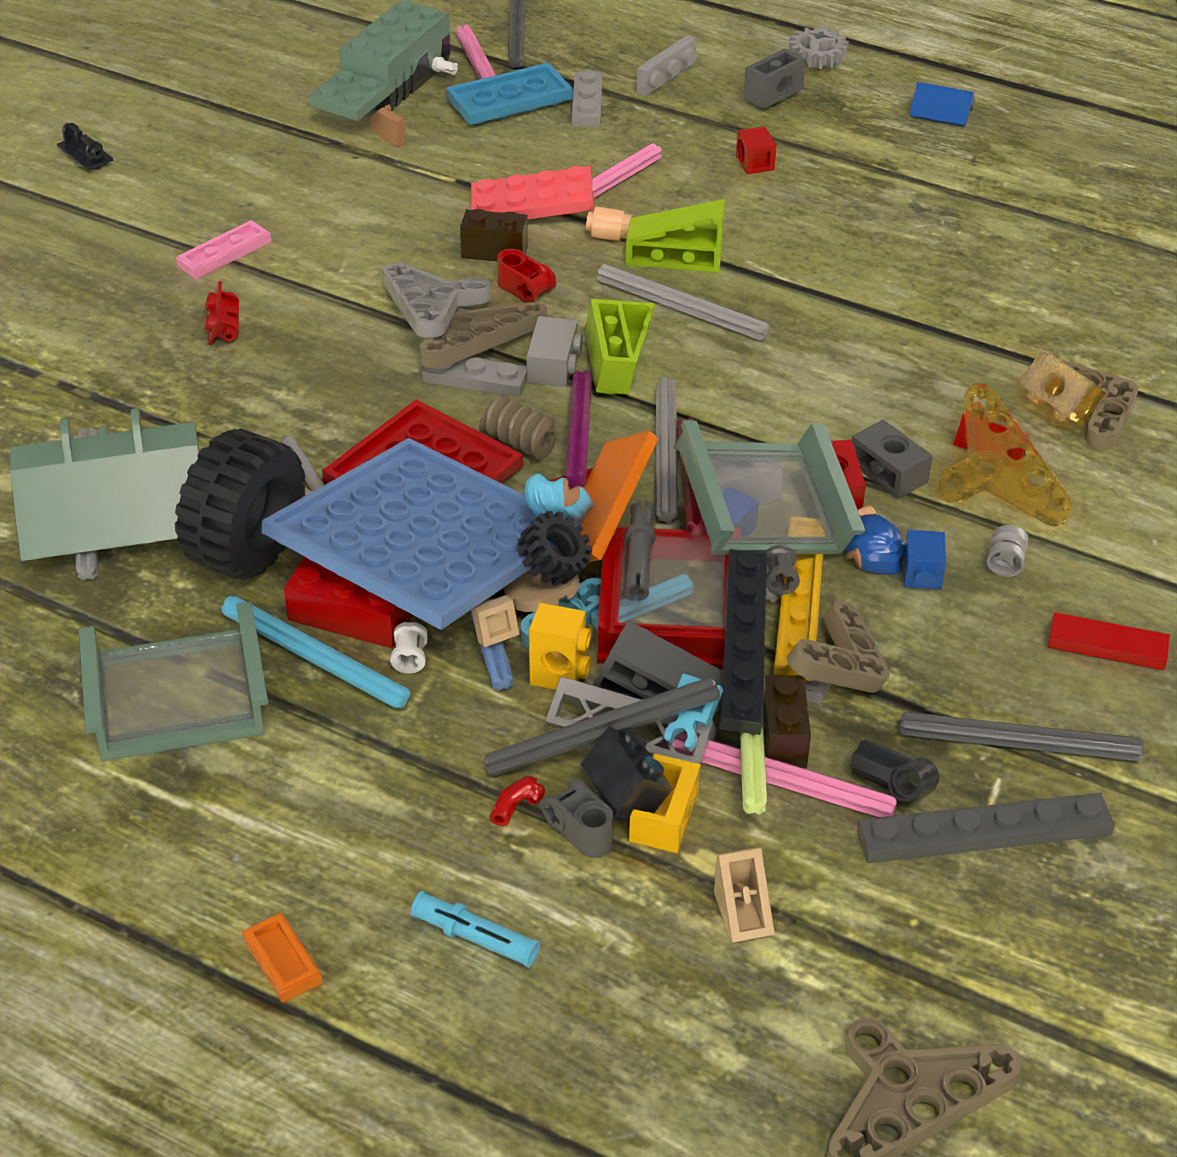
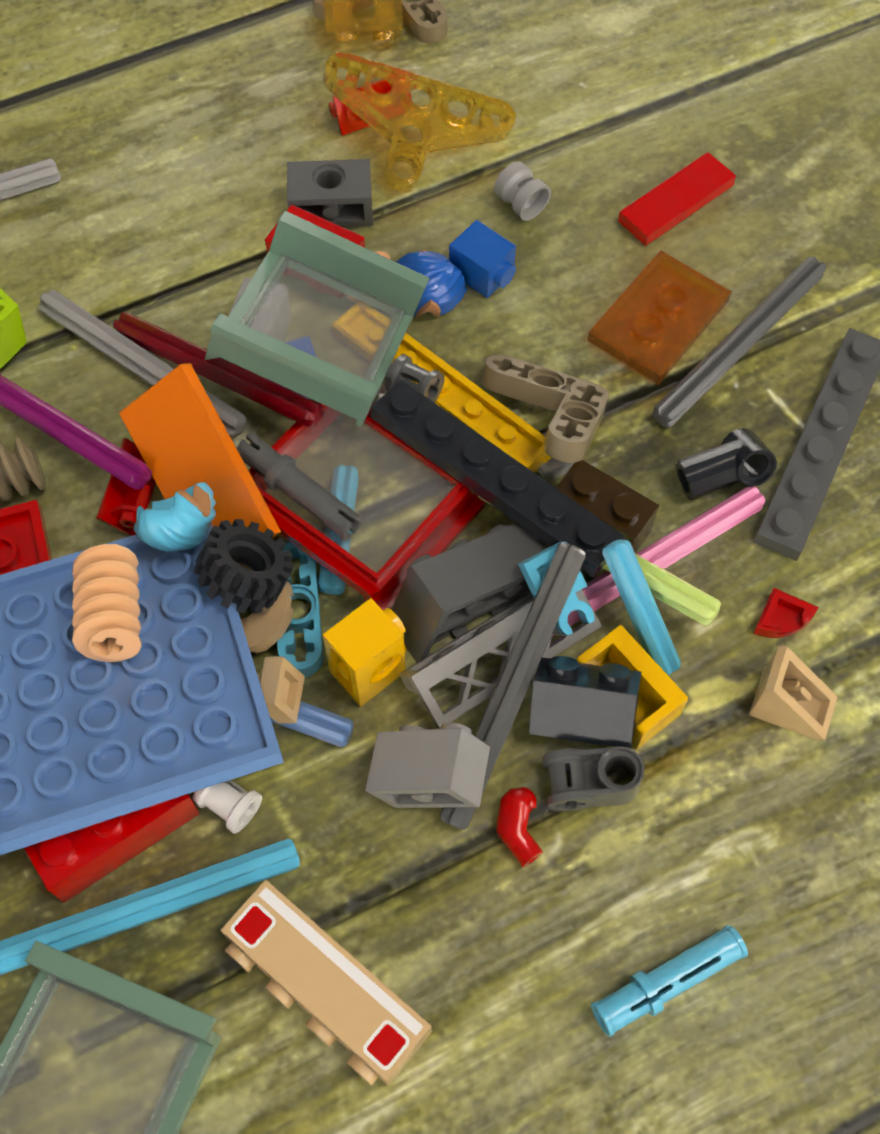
camera: 55 degrees left, 20 degrees up
none -> light nougat piece [72,544,141,662]
none -> tan brick [221,880,432,1086]
none -> light grey brick [365,723,490,808]
none -> clear orange tile [587,250,732,384]
none -> medium azure axle [602,539,681,675]
none -> red tile [753,588,819,638]

